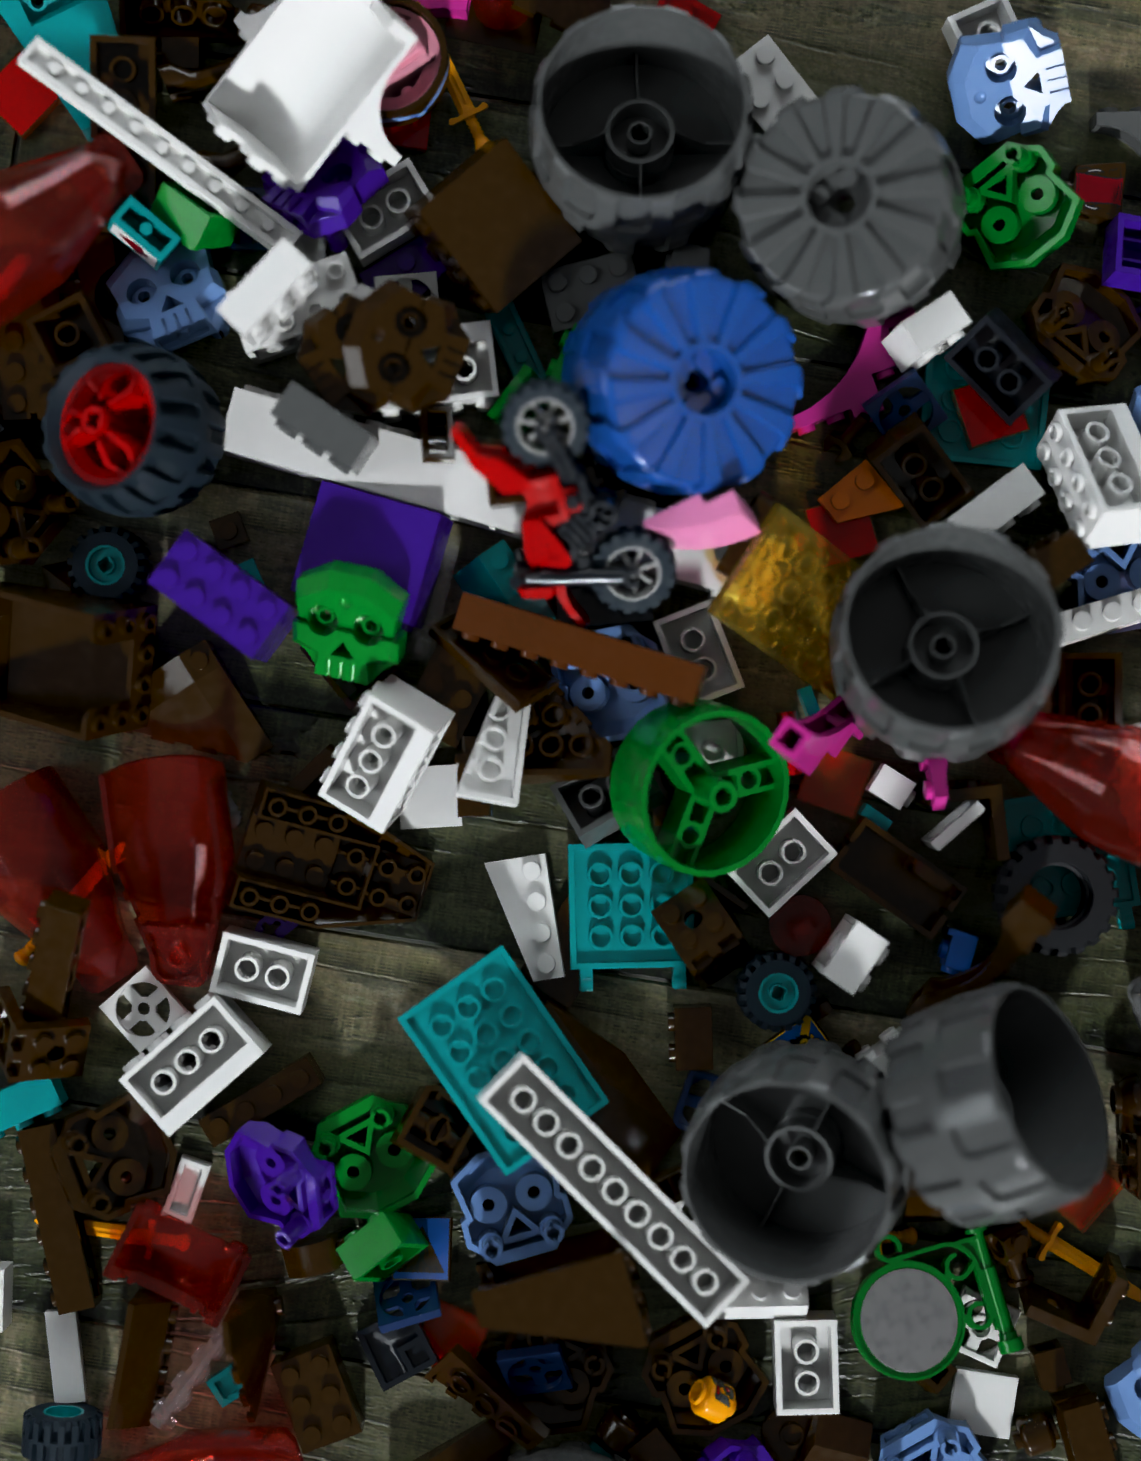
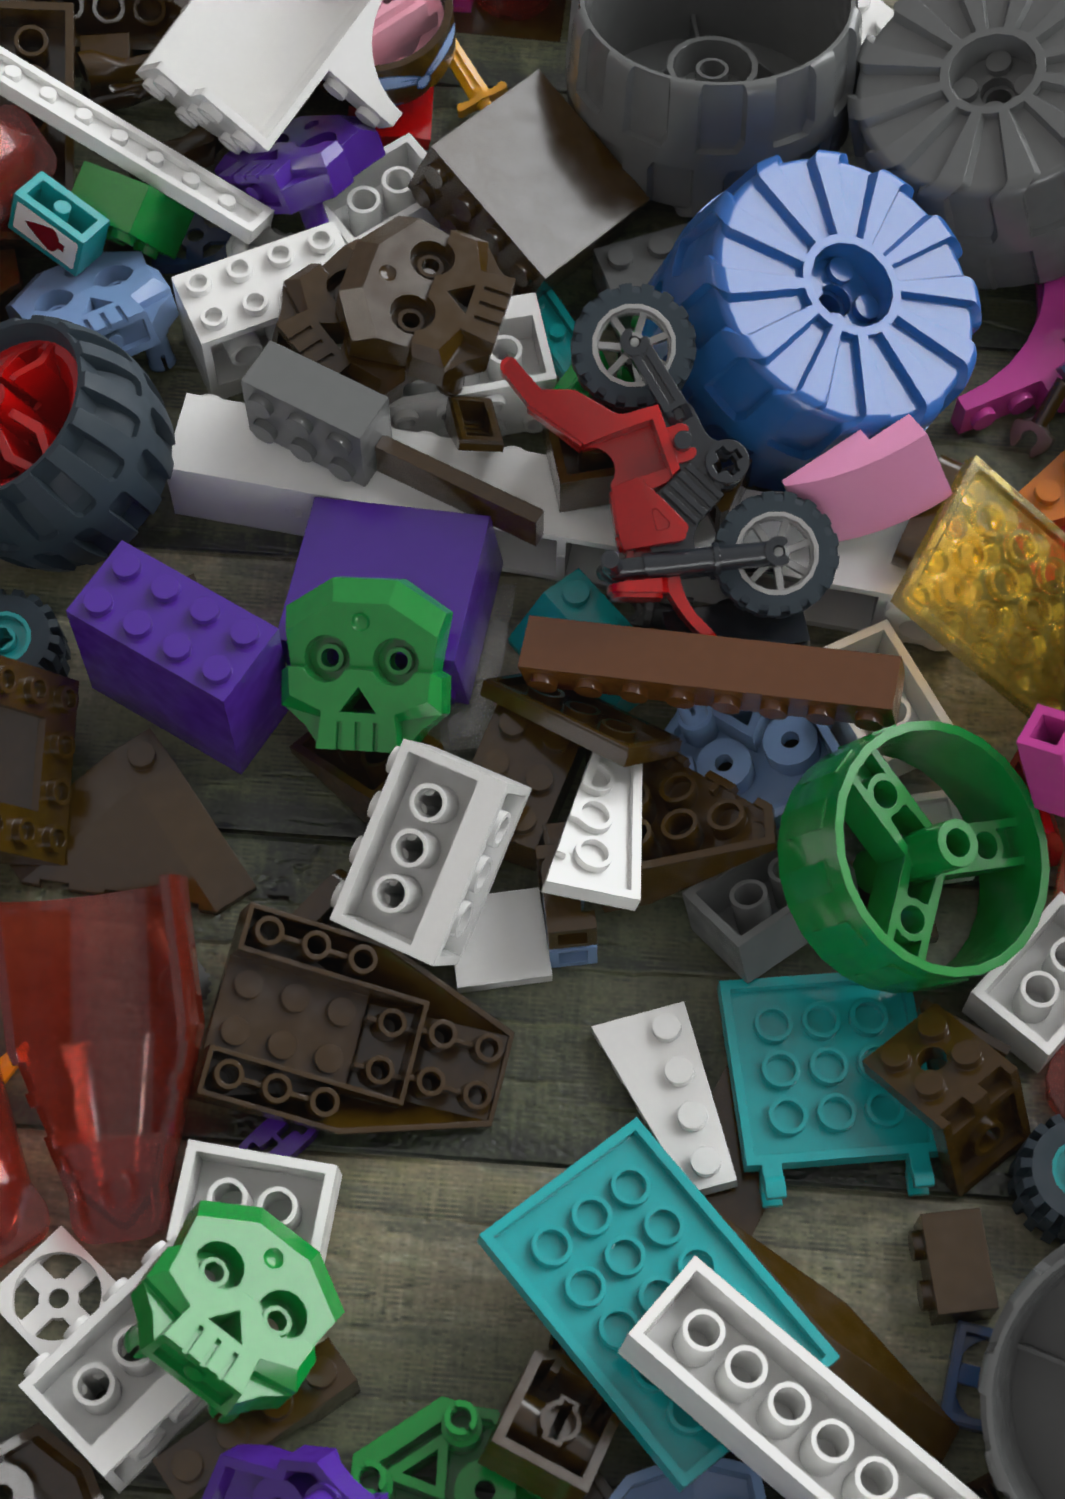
camera: 10 degrees left, 25 degrees down
white brick [216,237,319,347] -> none
none -> brick [124,1200,345,1424]
none -> dark brown tile [375,435,544,546]

